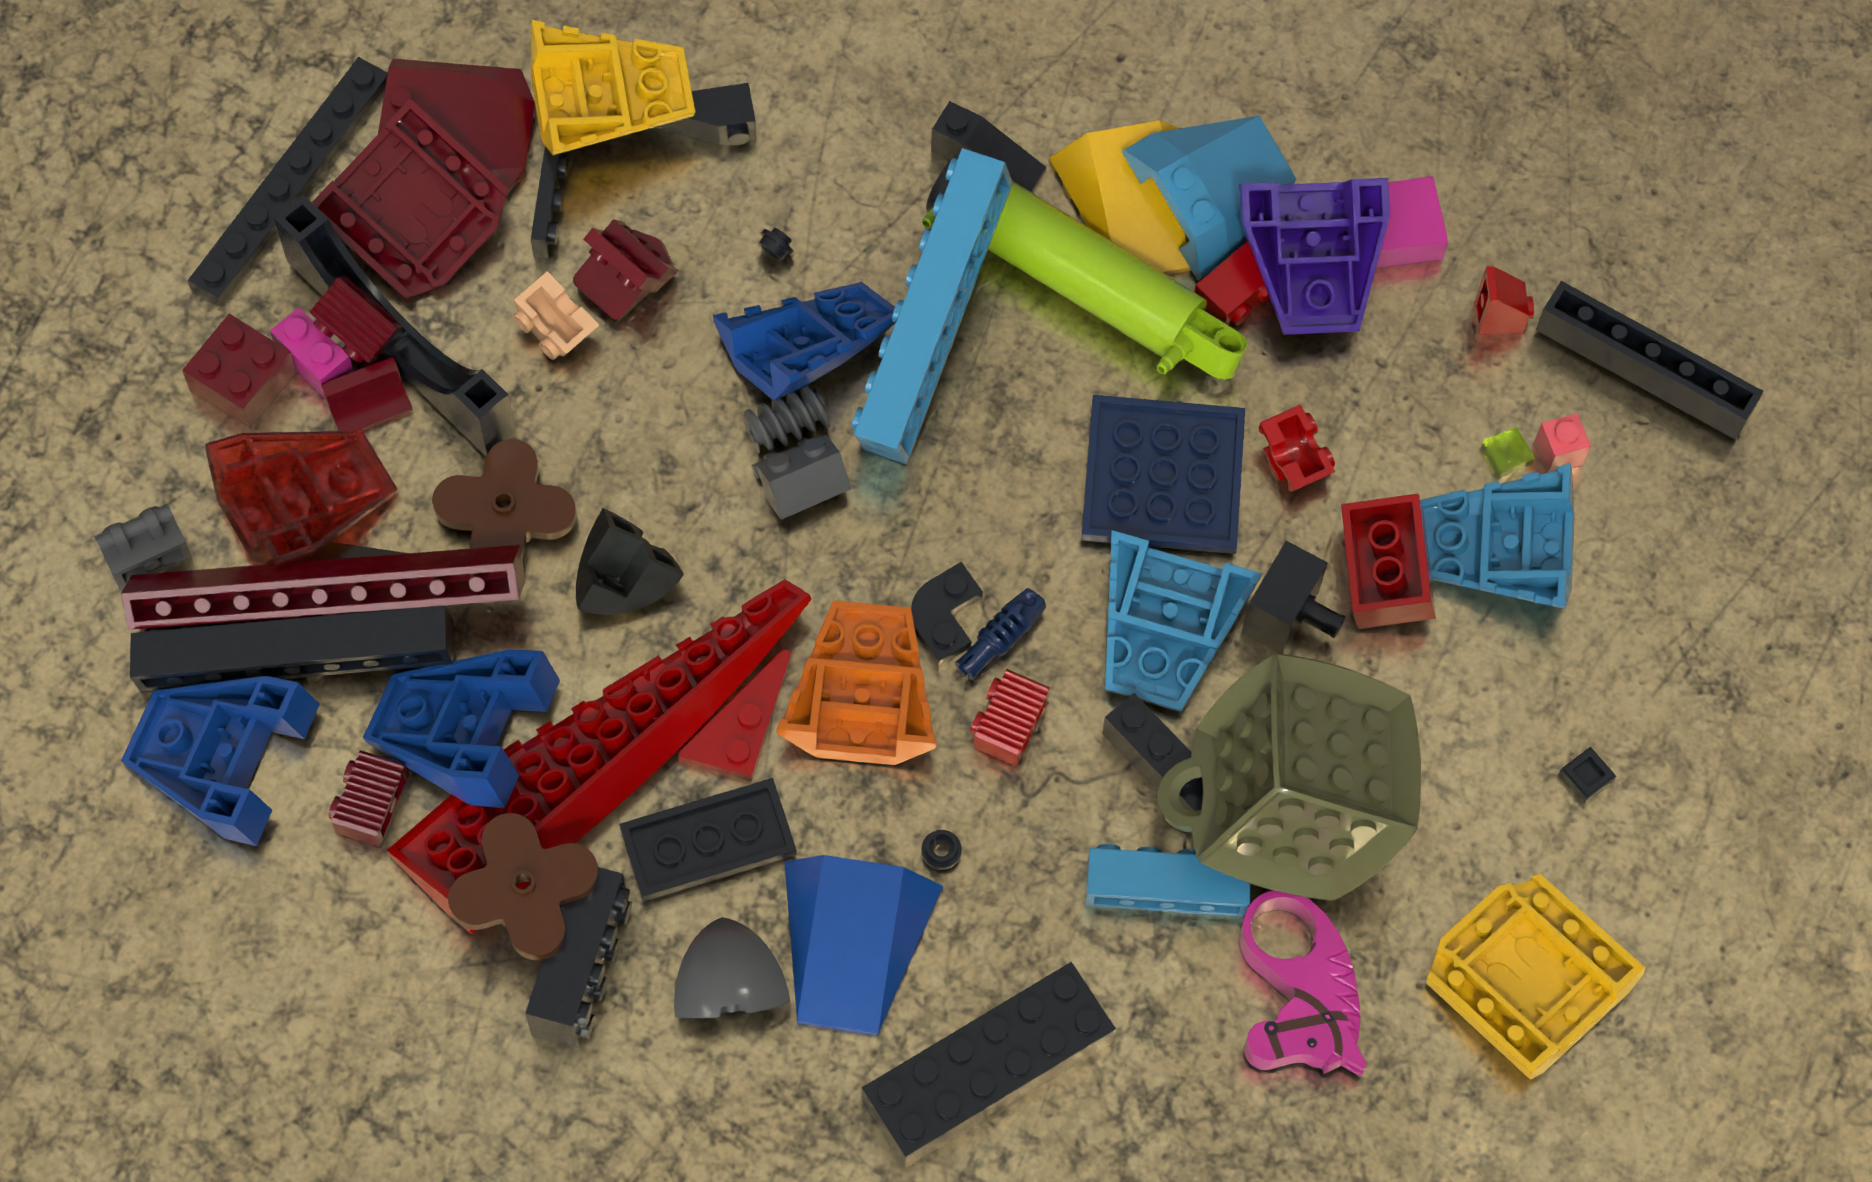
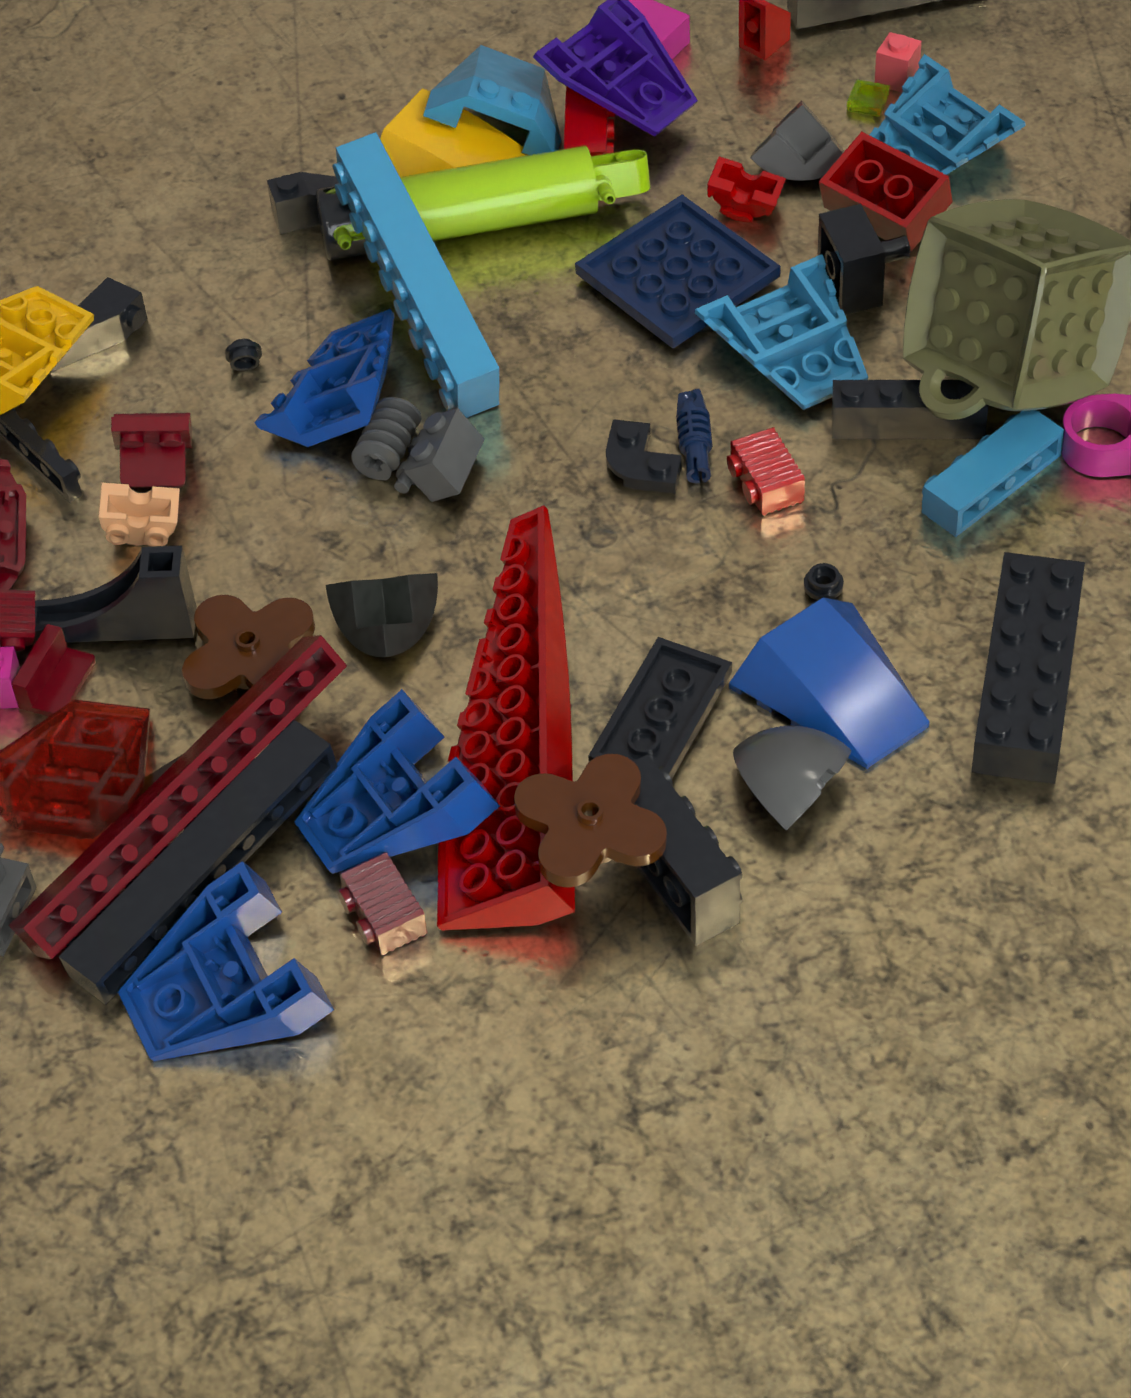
camera: 40 degrees left, 15 degrees down
red wing [678,649,792,781] -> none
orange wedge [777,600,936,765] -> none
none -> dark grey brick [750,100,844,181]

